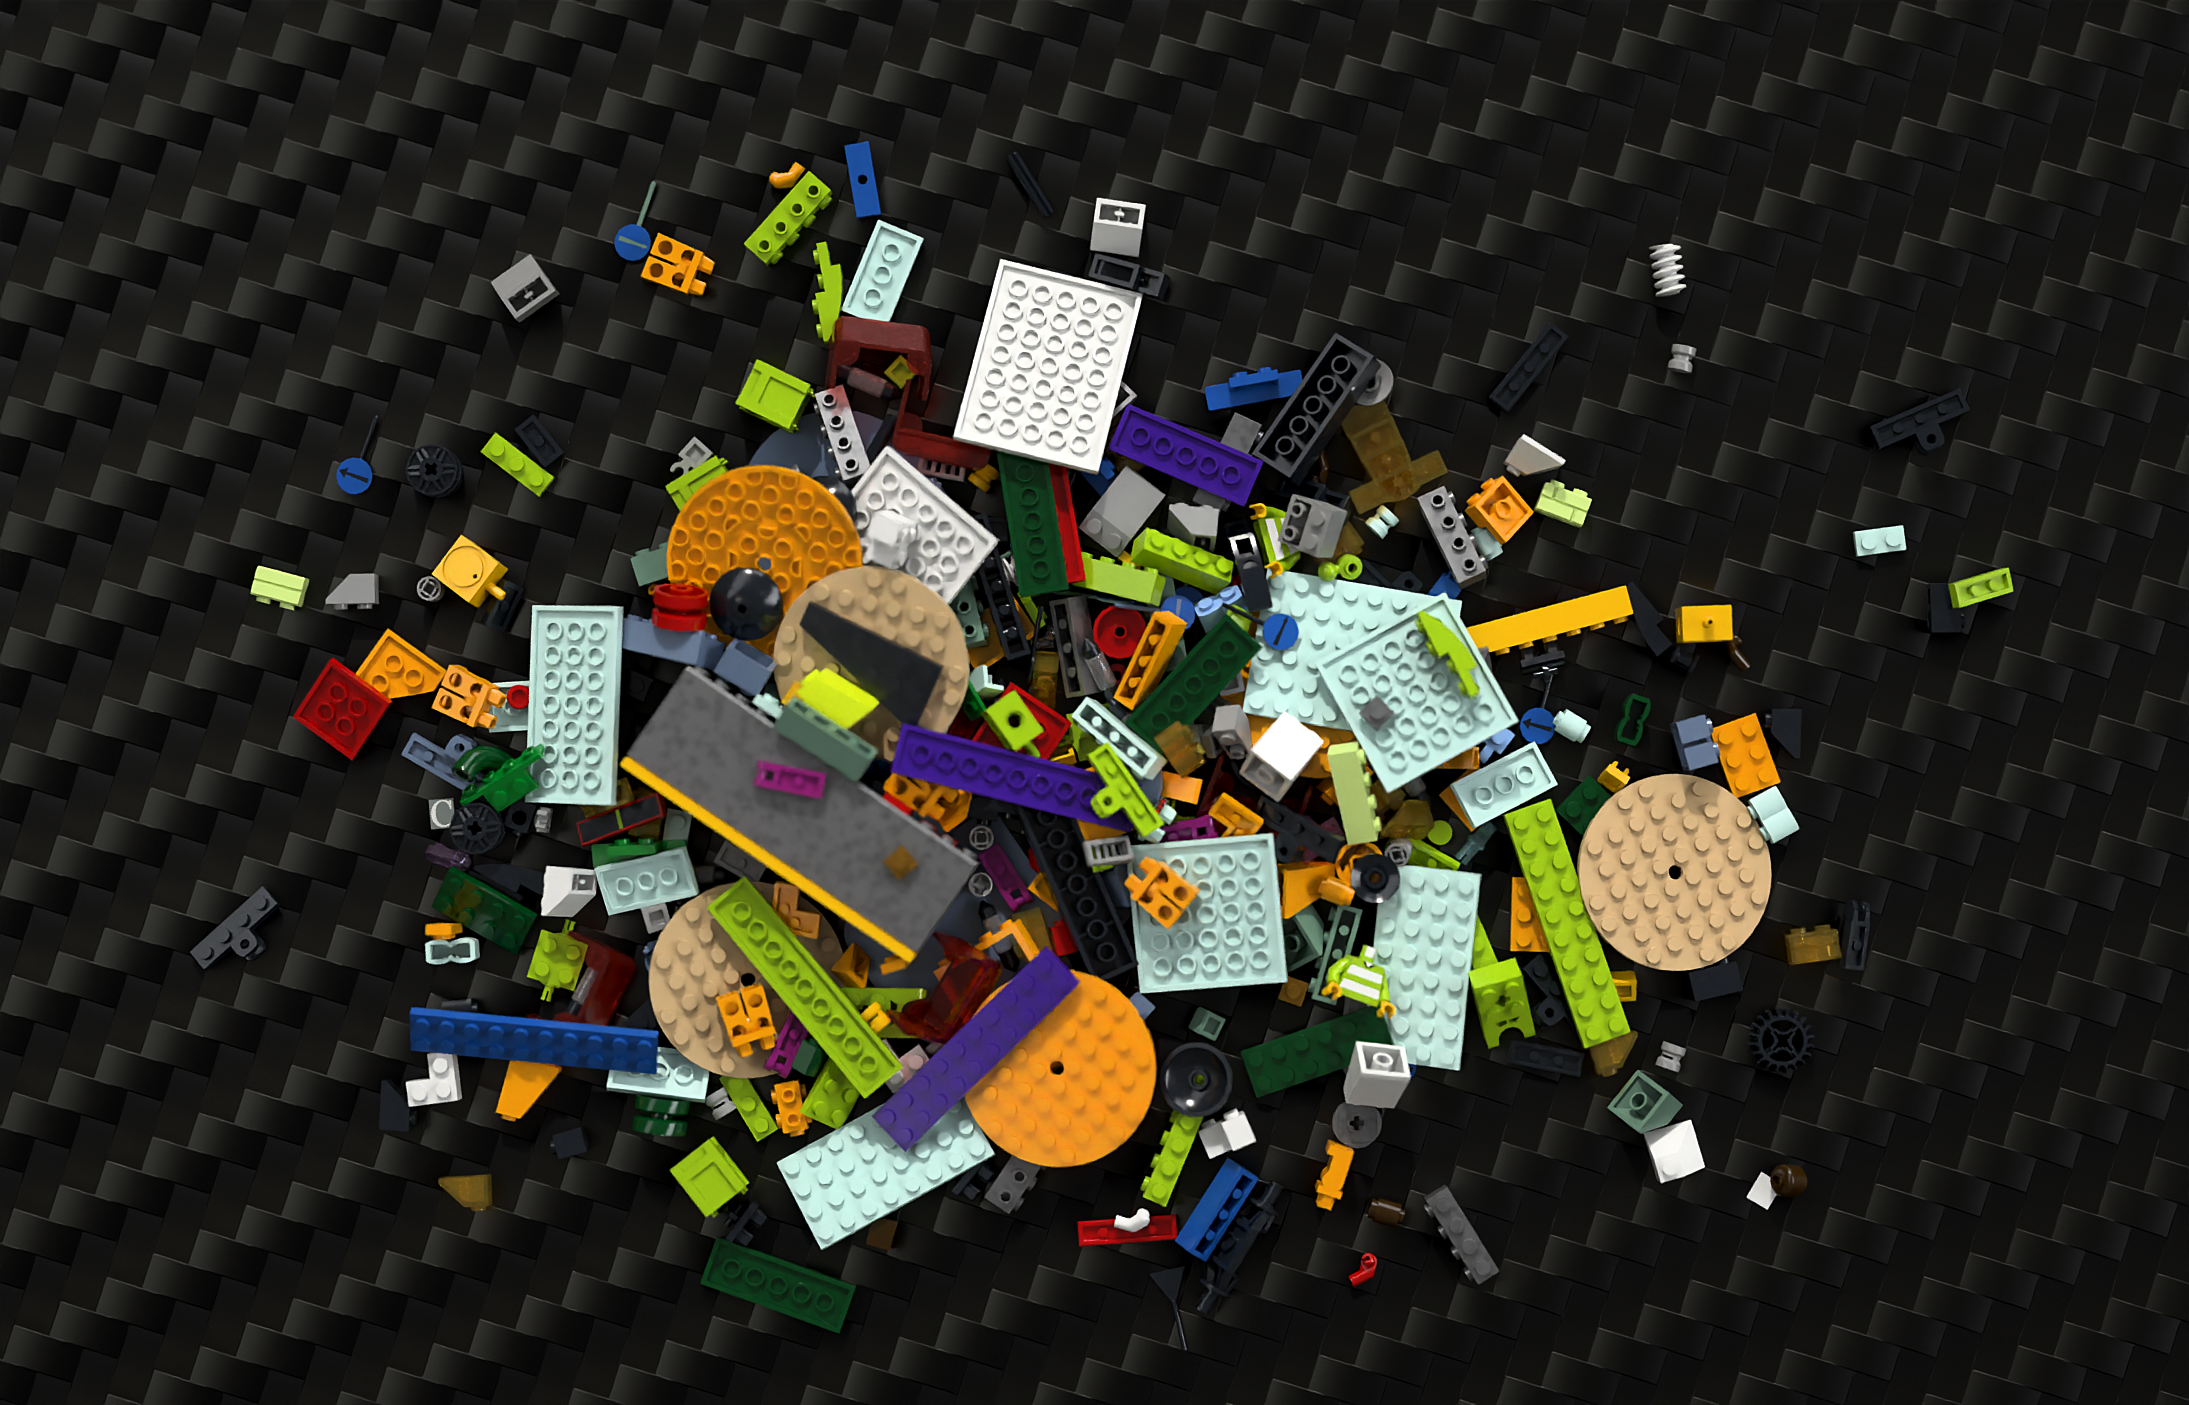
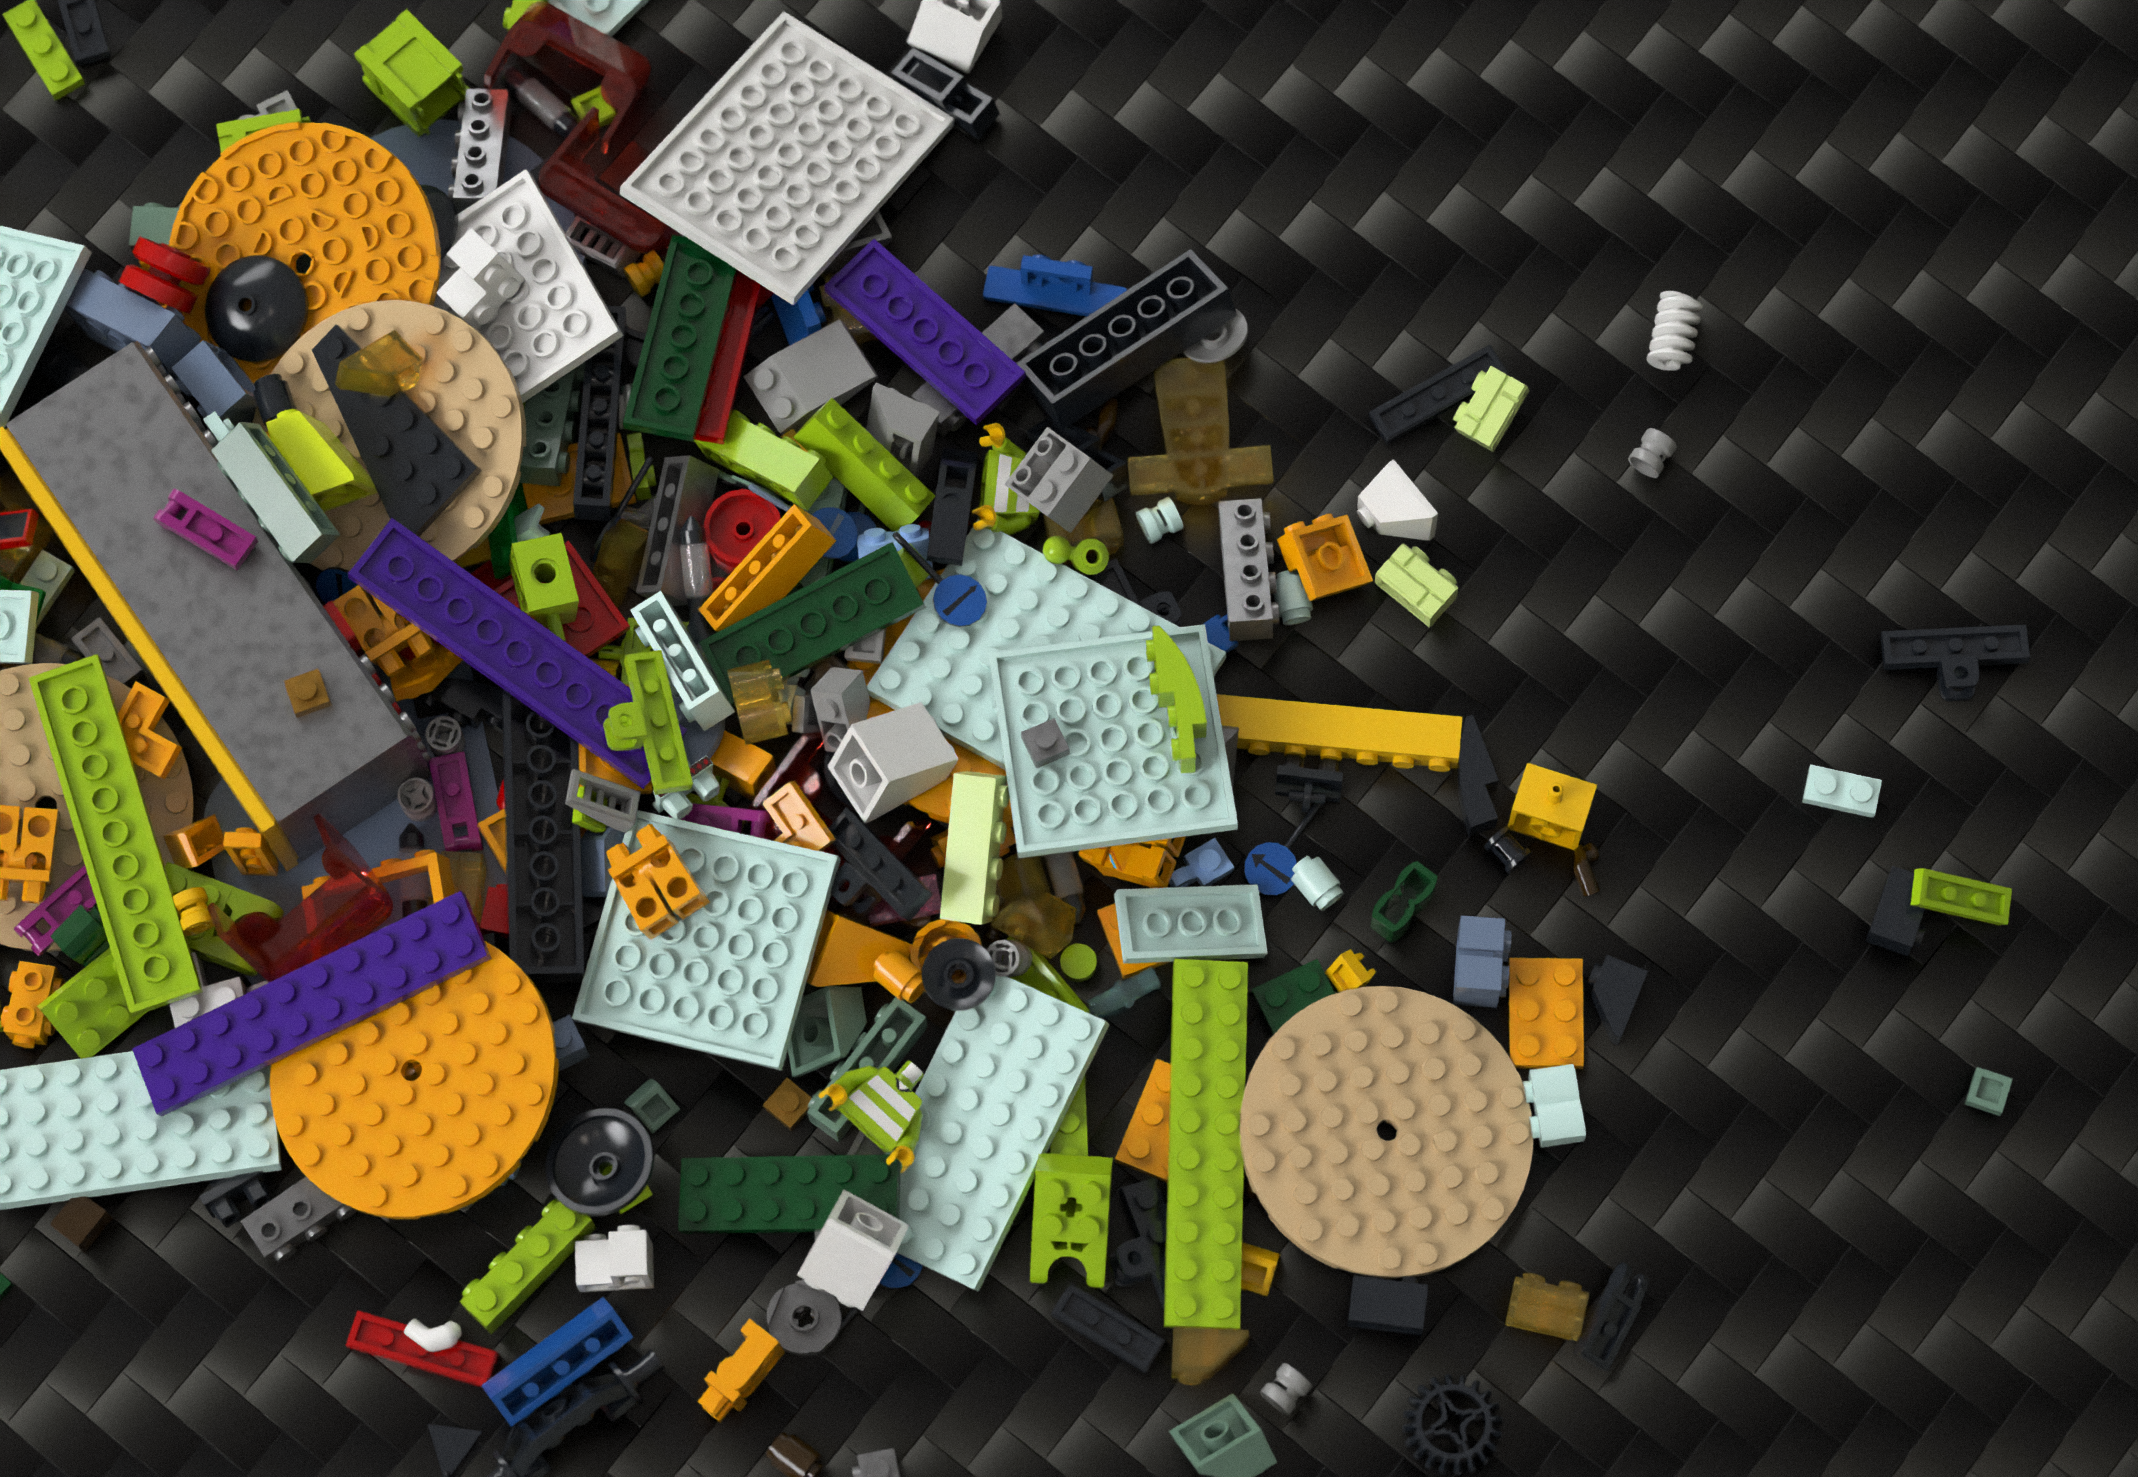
camera: 20 degrees right, 15 degrees down
none -> black brick [253,374,297,426]
none -> clear yellow slope [335,330,423,396]
none -> yellowish green brick [1453,366,1529,452]
none -> sand green plate [1965,1067,2012,1116]

